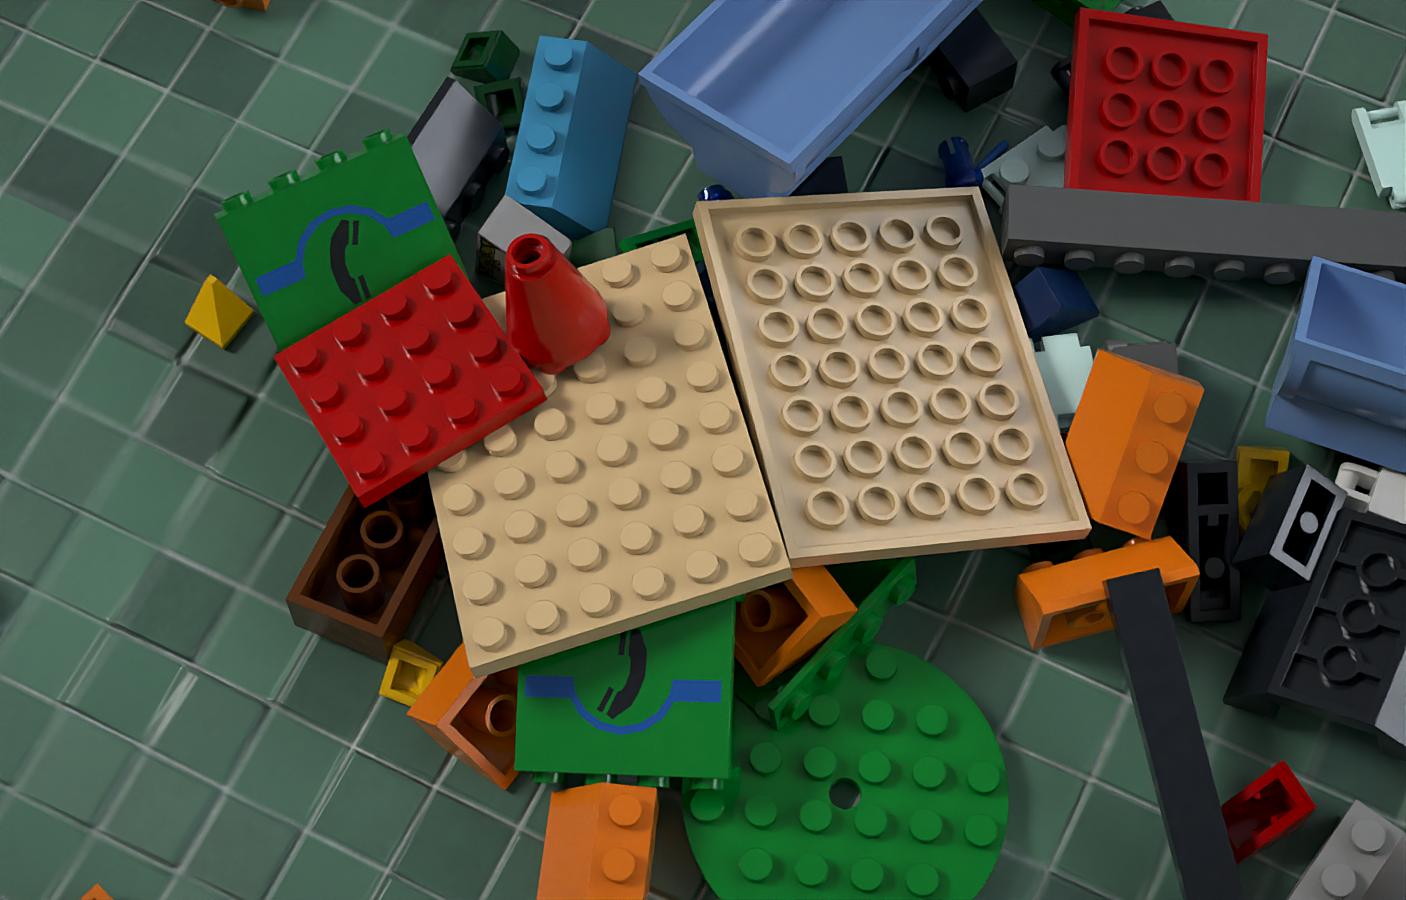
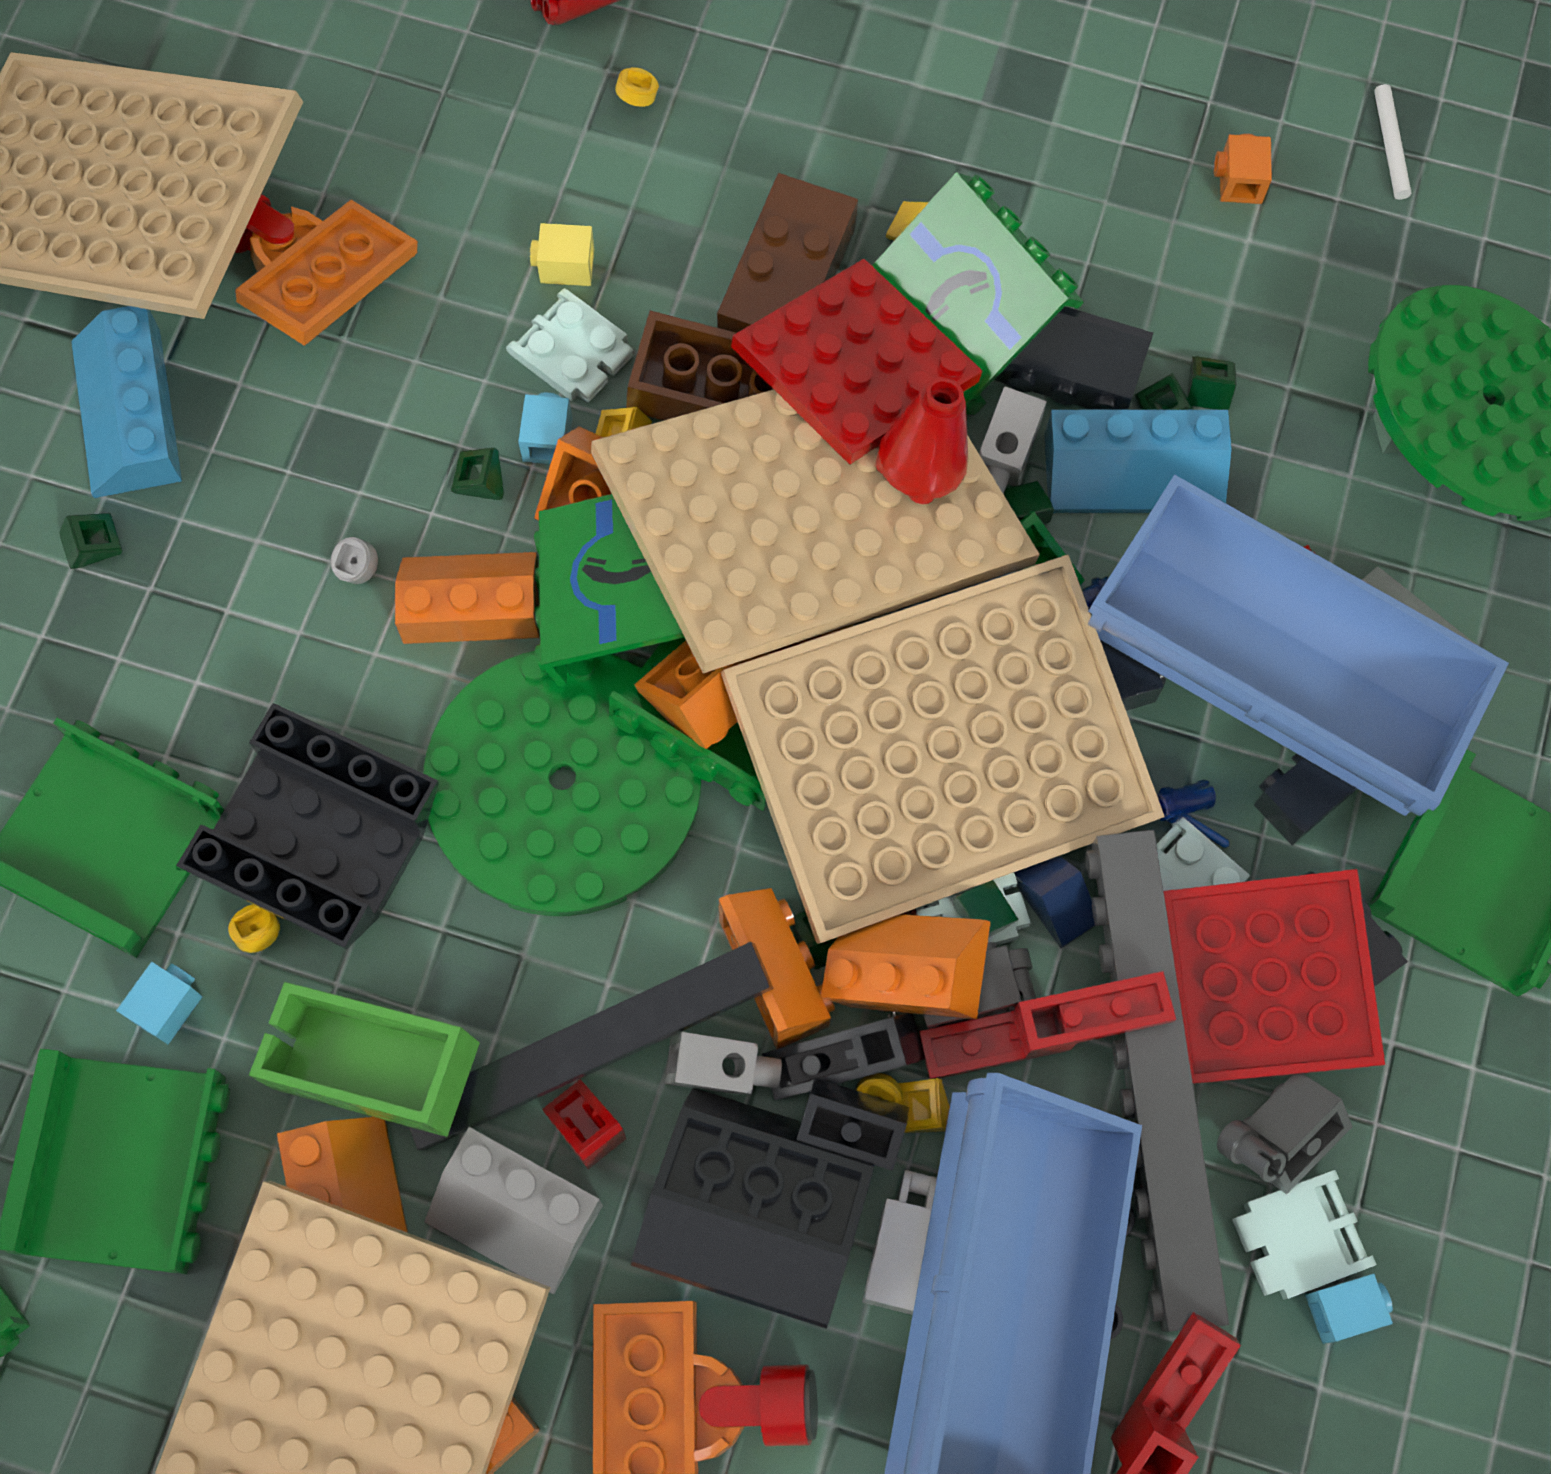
camera: 75 degrees right, 5 degrees up
none -> dark green slope [451,447,504,500]
none -> light aqua plate [506,288,634,403]
none -> medium azure brick [518,392,572,464]
none -> light yellow brick [530,223,595,286]
none -> light grey torso [664,1032,782,1095]
none -> reddish brown brick [717,173,858,333]
none -> red bracket [919,971,1176,1079]
none -> dark green slope [953,880,1019,938]
none -> dark grey hinge [1217,1073,1353,1195]

